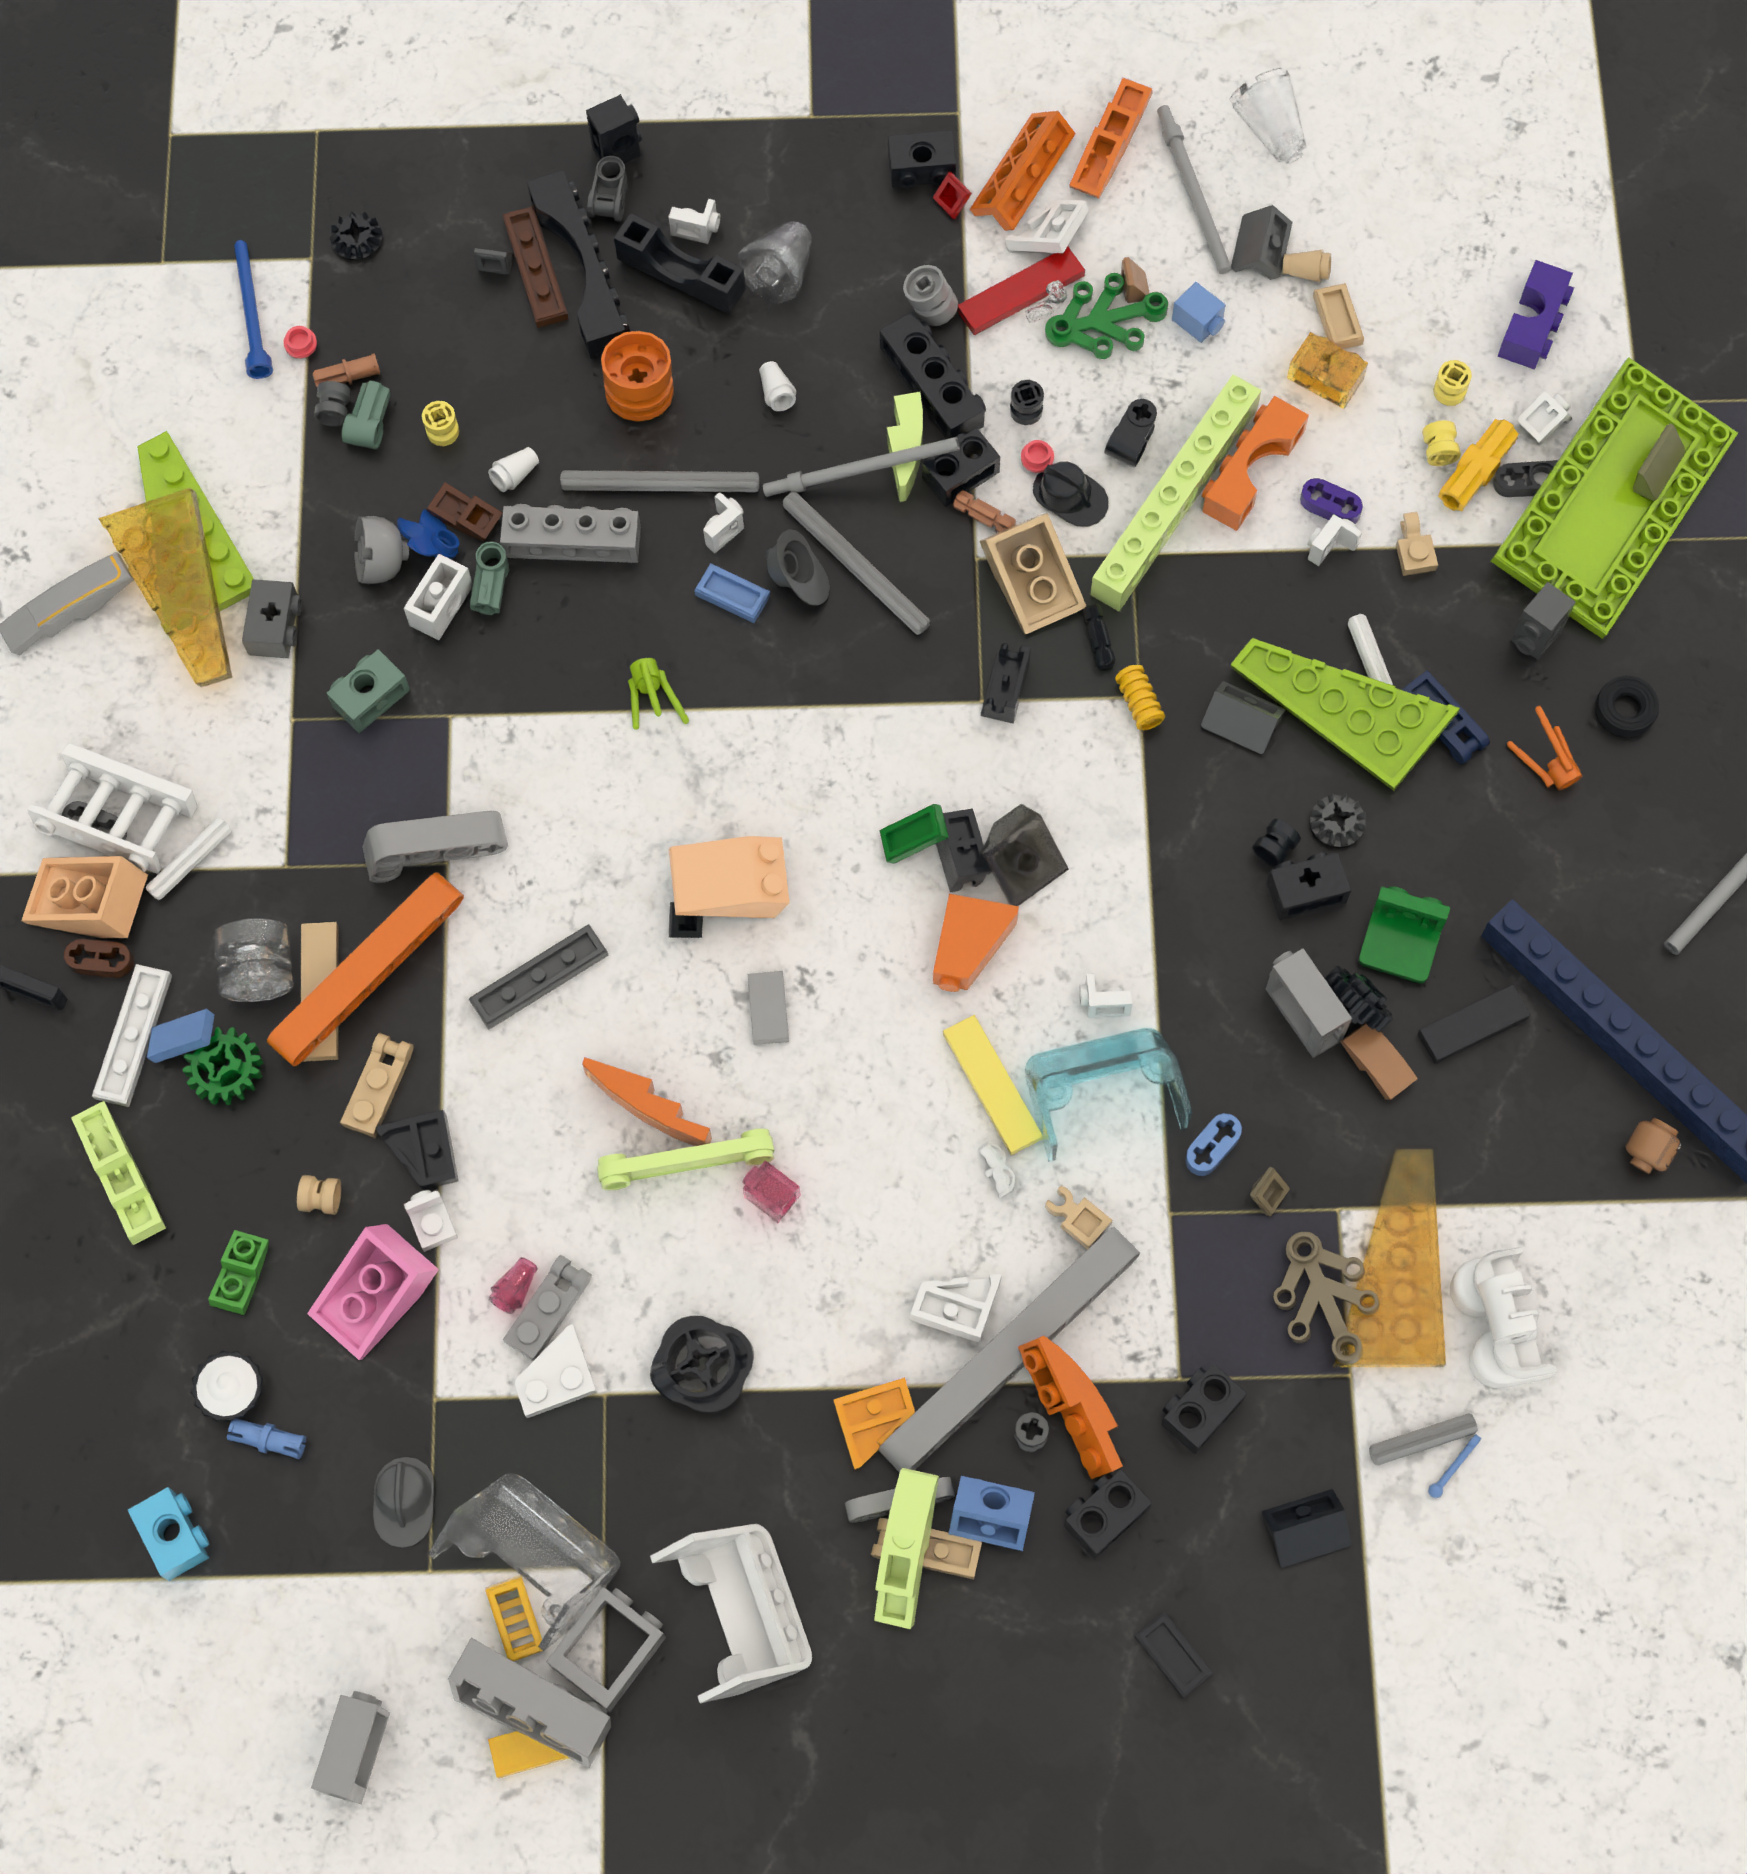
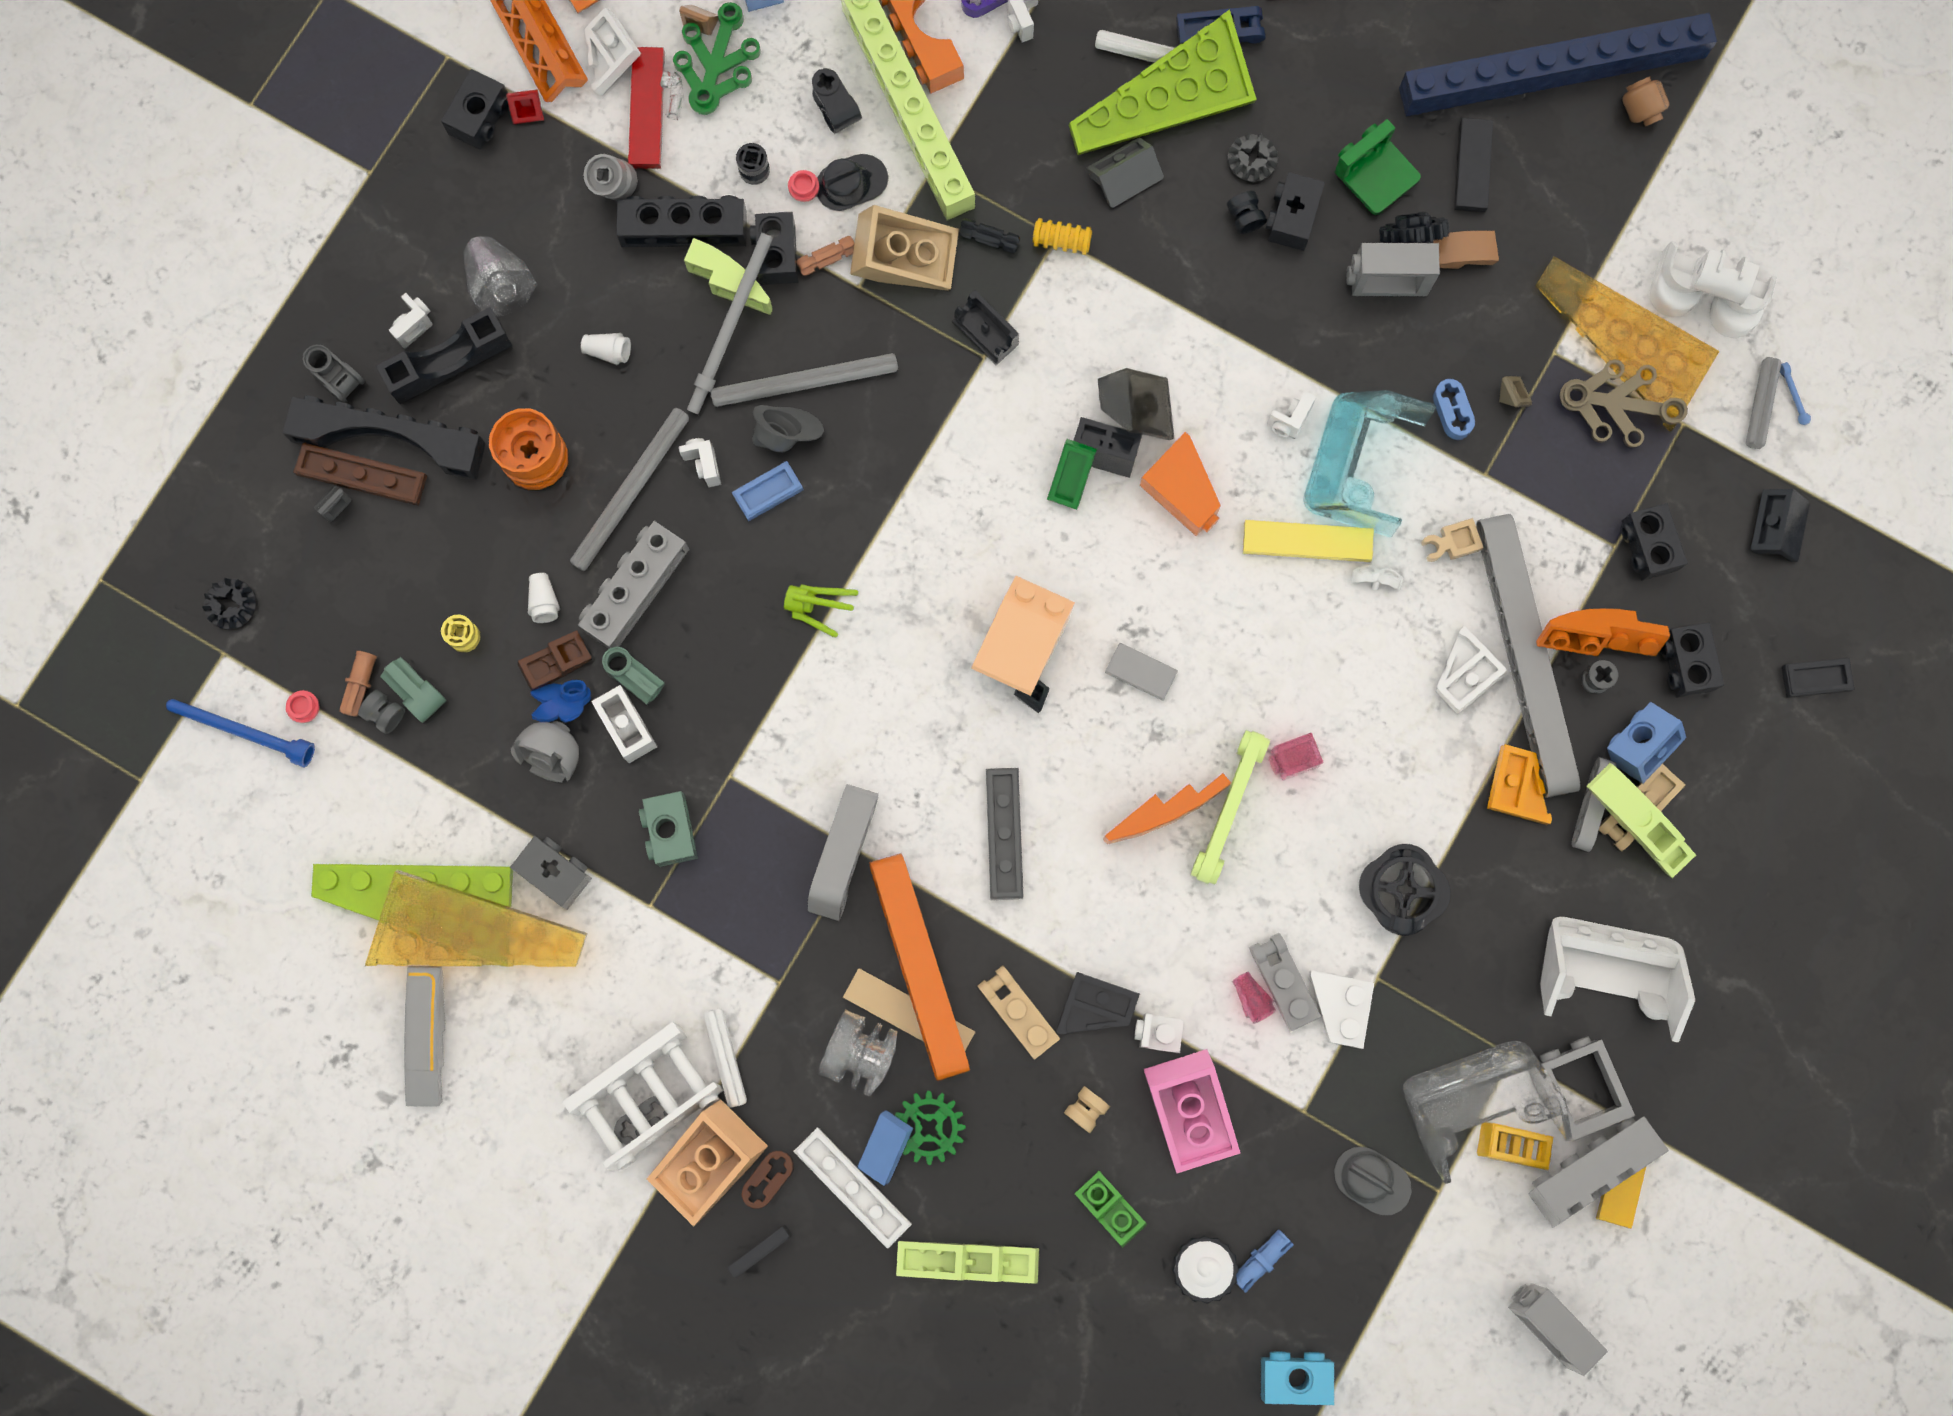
camera: 60 degrees left, 10 degrees up
black brick [586,94,642,163] -> none

